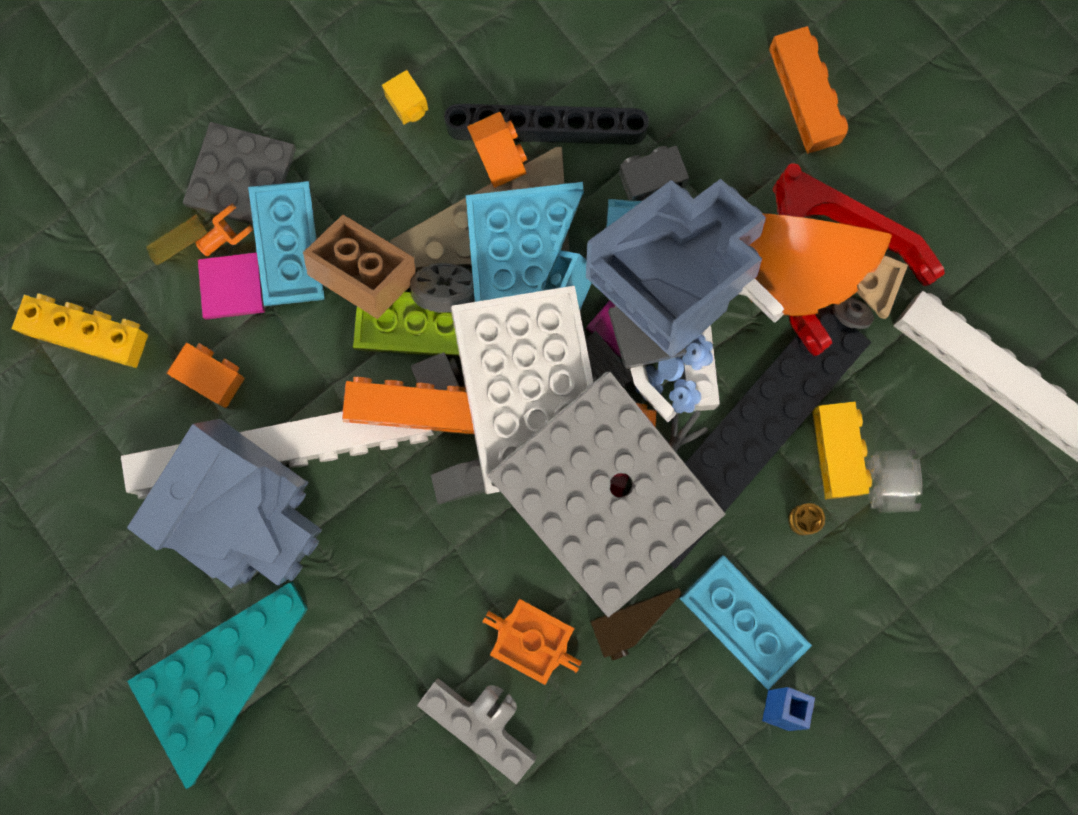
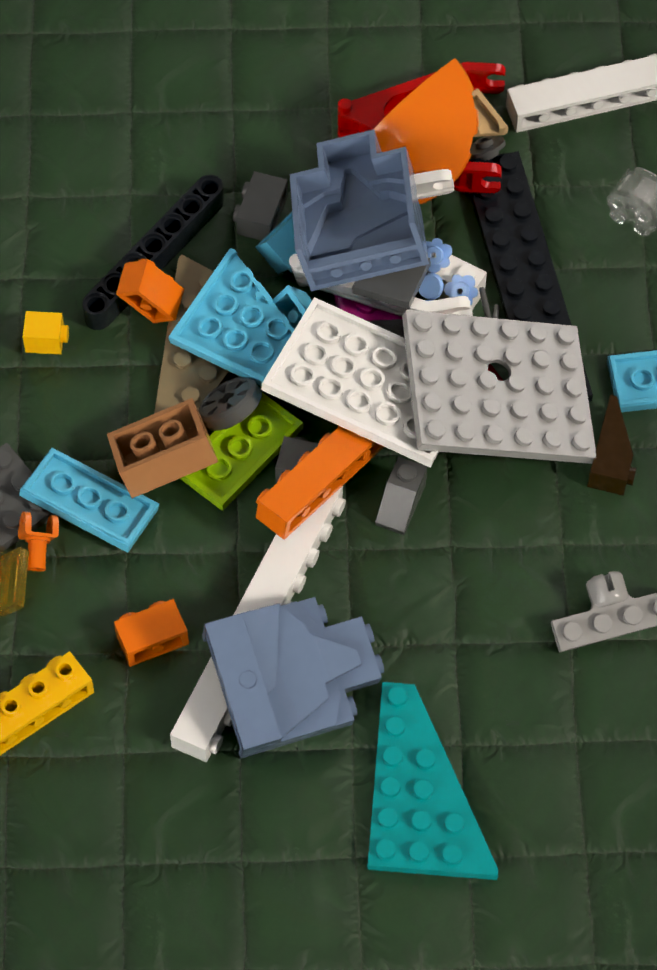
camera: 55 degrees left, 20 degrees down
dark pink tile [198,253,265,320] -> none
orange plate [483,599,582,685] -> none
orange brick [769,26,848,154] -> none
pearl gold wheel [788,503,825,536] -> none
yellow brick [812,402,872,500] -> none

